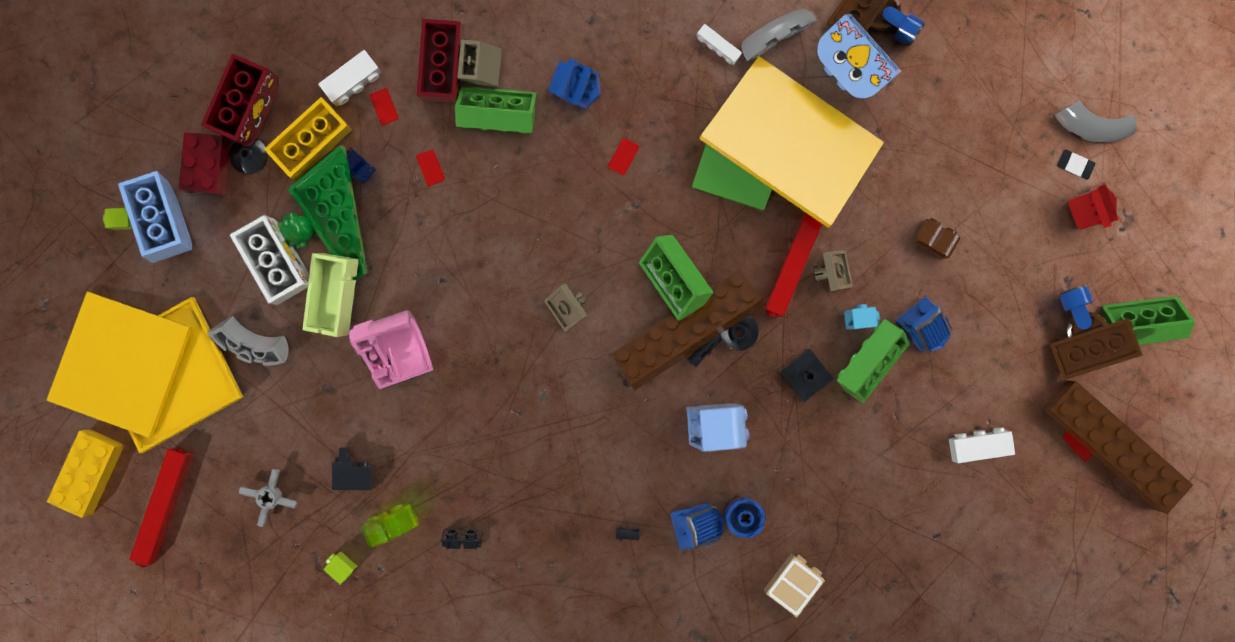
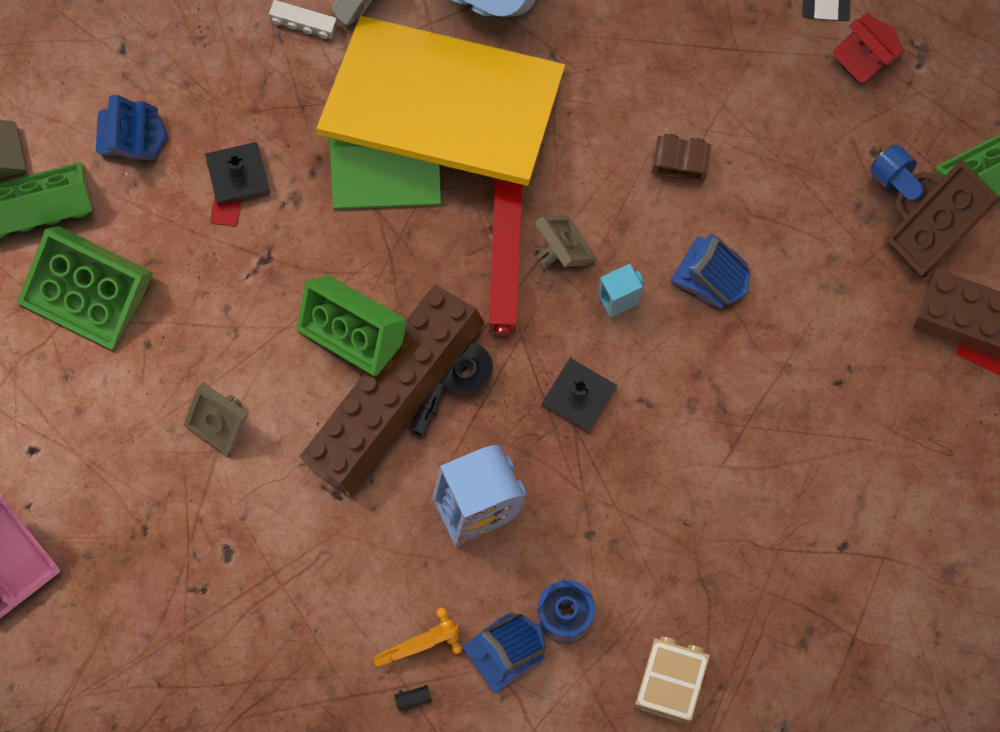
camera: 20 degrees left, 15 degrees down
bright green brick [837,319,910,404] -> none
white brick [949,427,1015,463] -> none
none -> bright green slope [17,226,153,350]
none -> black tile [205,142,270,206]
none -> light orange piece [373,607,463,666]

